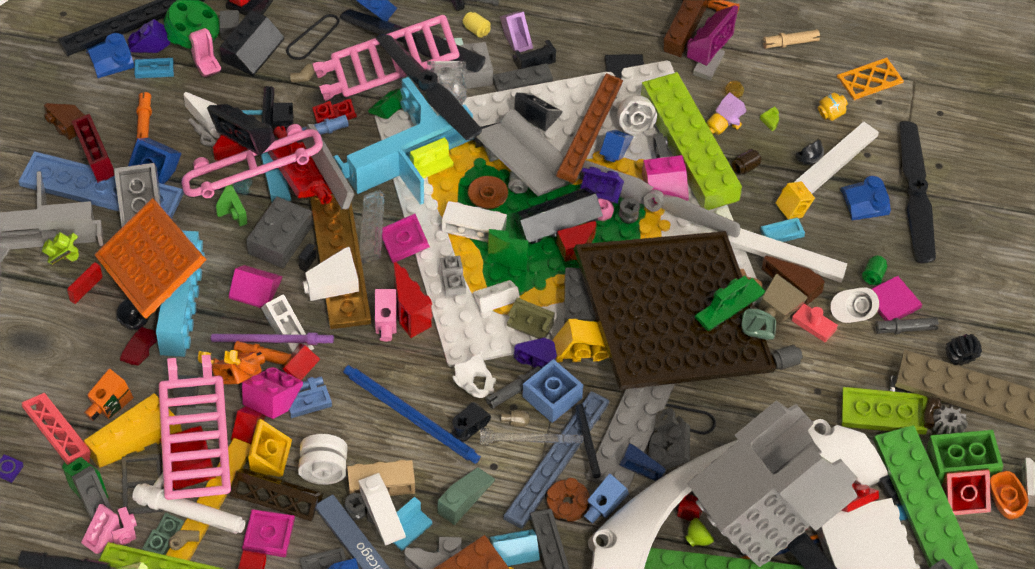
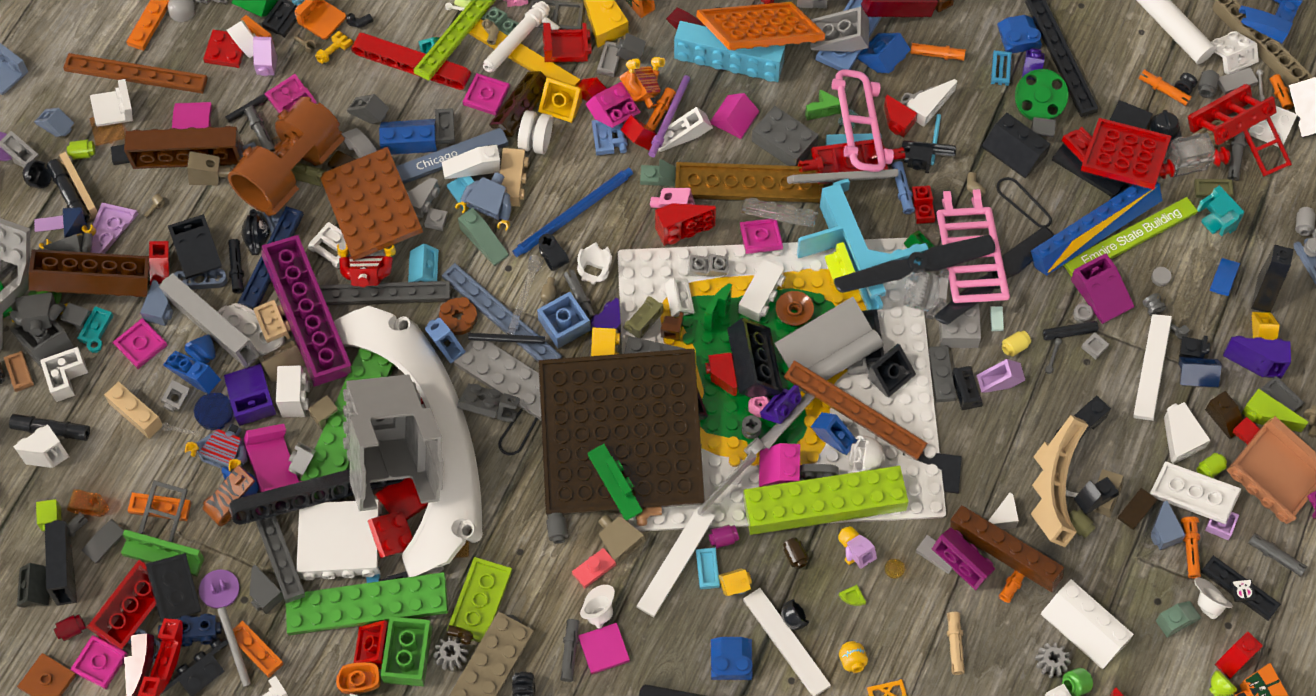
camera: 105 degrees right, 10 degrees up
bright pink bar [159,355,231,500] -> none
bright pink animal [189,28,221,77] -> none
black slope [207,104,276,156] -> none
black tile [298,243,316,272] -> none
white slope [303,247,359,301] -> none
dark blue slope [619,443,666,481] -> none
sand green piece [741,309,776,340] -> none
reddish brown slope [761,255,825,305] -> none
green brick [862,255,887,285] -> none
none -> sand blue torso [455,172,511,231]
none -> sand green slope [640,159,676,186]
none -> reddish brown panel [661,312,684,341]
none -> magenta brick [708,525,739,549]
none -> white slope [988,493,1019,530]

